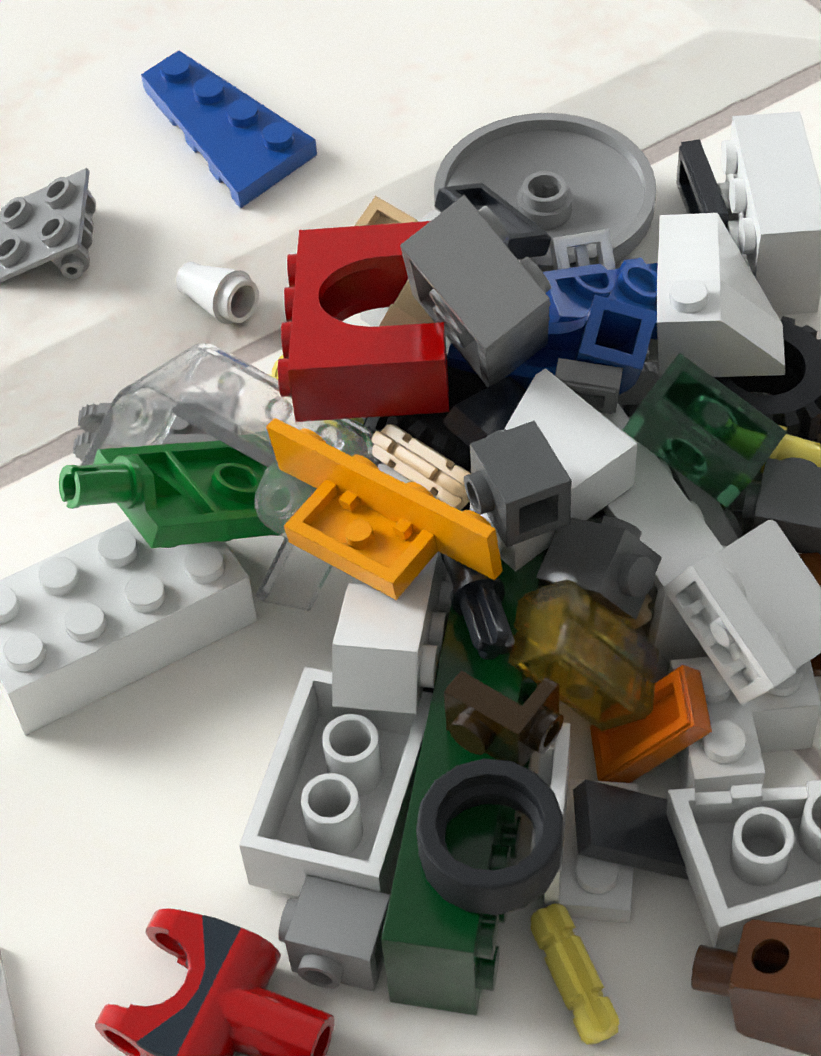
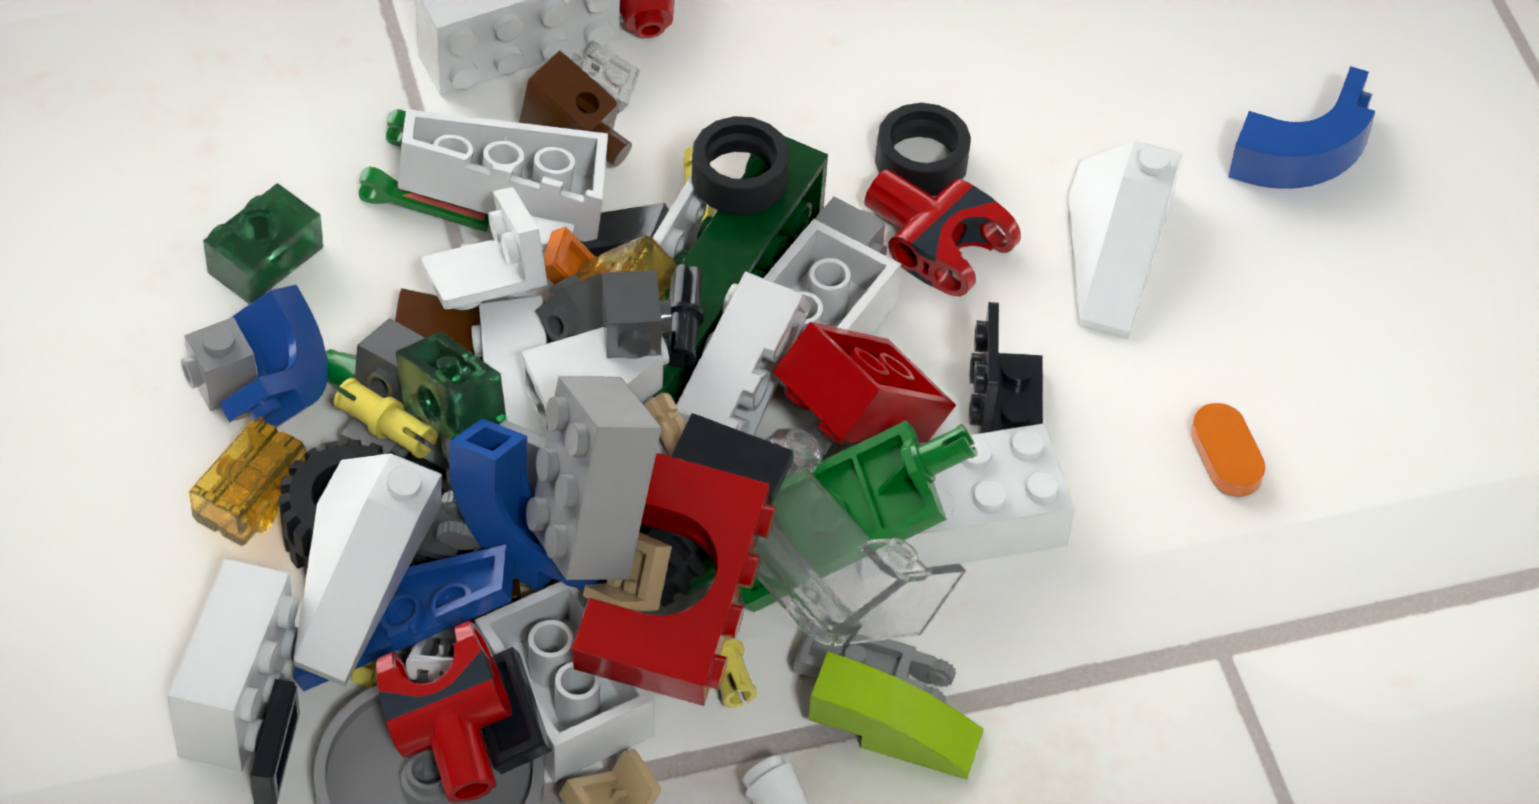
camera: 170 degrees left, 0 degrees up
light orange bracket [266,418,503,600] -> none
dark brown bracket [444,671,564,767] -> none
none -> red connector [376,620,512,803]
none -> black tile [671,413,794,505]
none -> red brick [772,322,956,444]
none -> lime slope [808,651,984,780]
none -> black bracket [969,302,1043,434]

